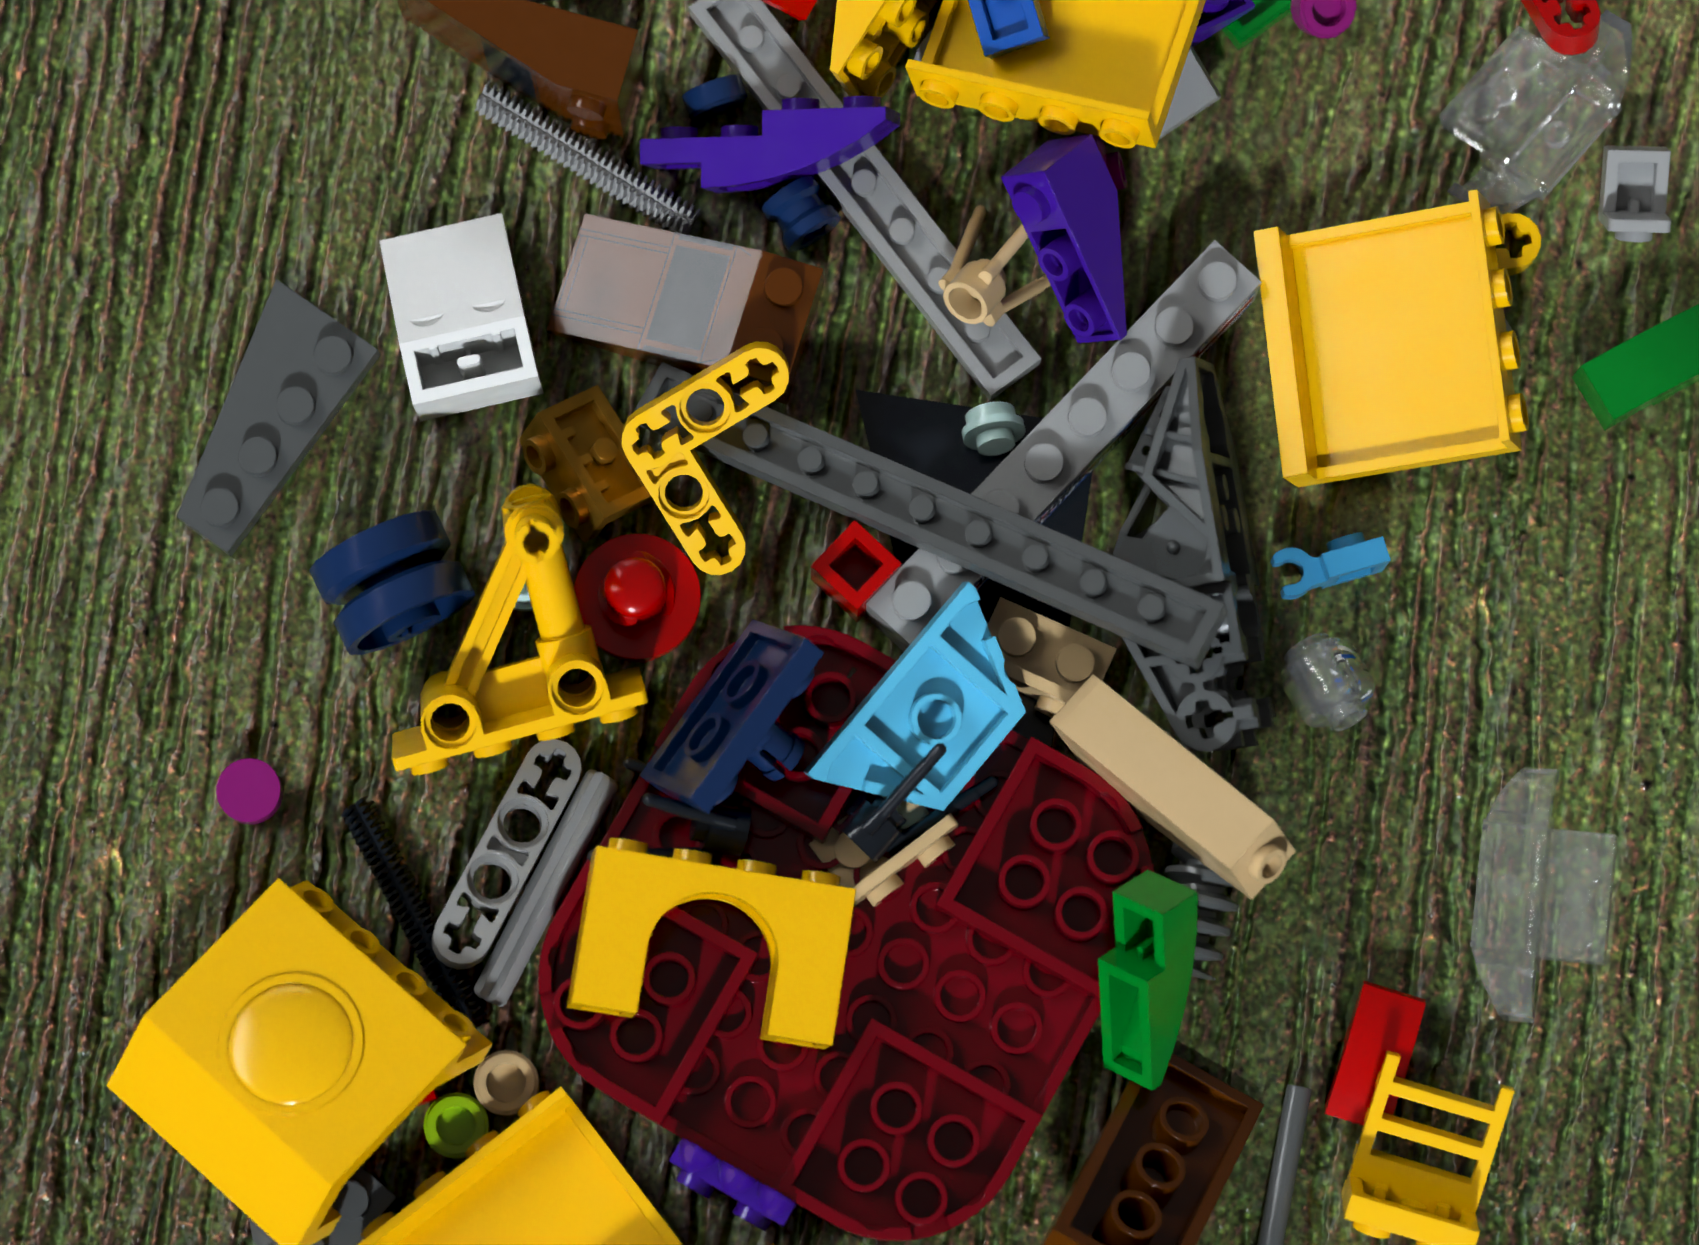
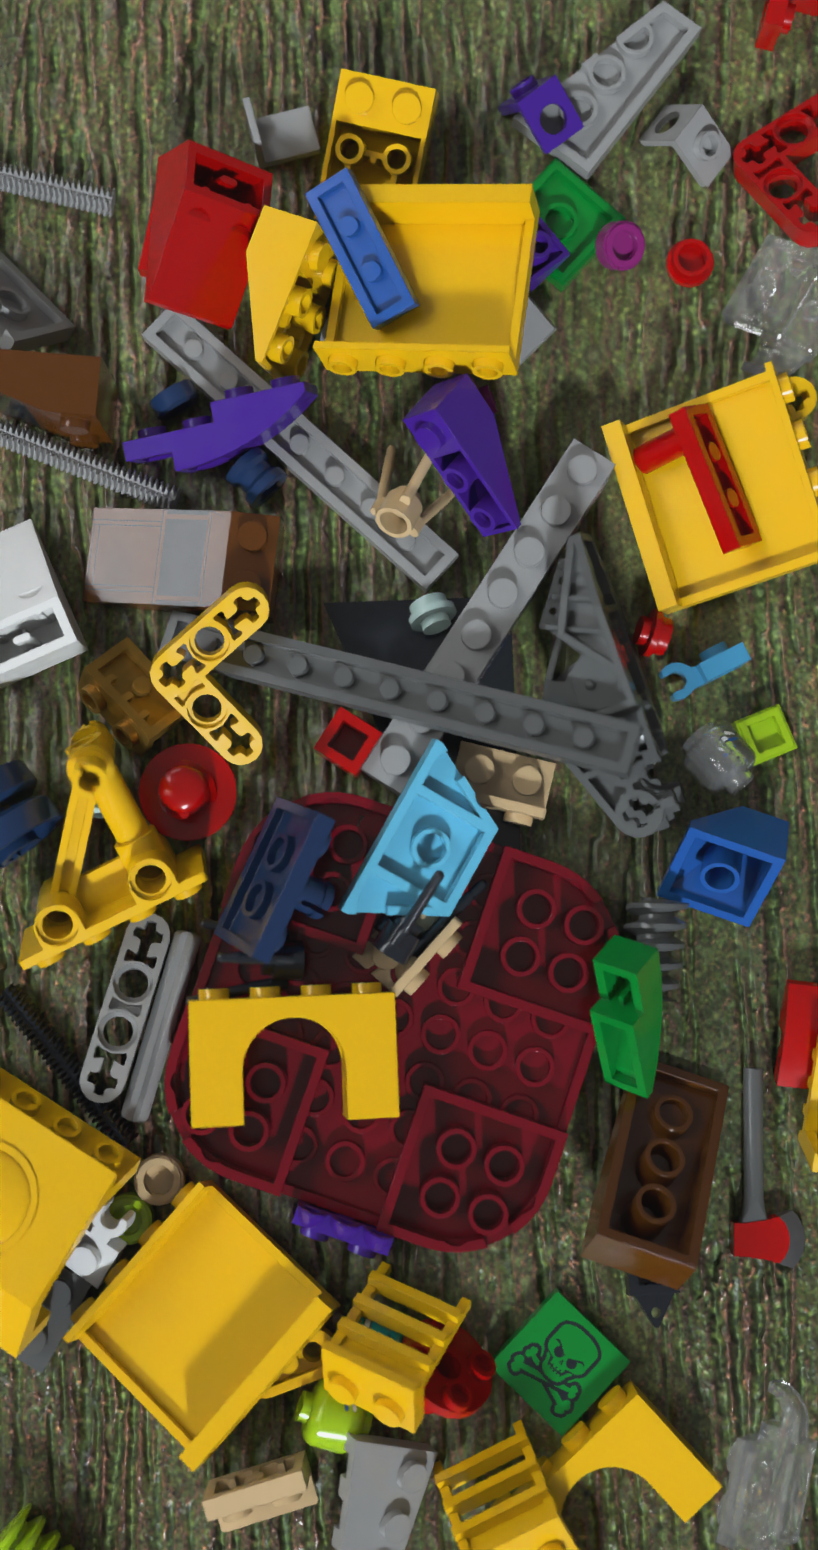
camera: 10 degrees left, 5 degrees up
tan slope [1049,674,1296,900] -> none
none -> white plate [65,1197,135,1289]
none -> red piece [633,403,762,554]
none -> red plate [633,609,673,657]
none -> blue slope [656,806,789,927]
none -> red plate [666,239,714,288]
none -> lime tile [731,703,798,767]

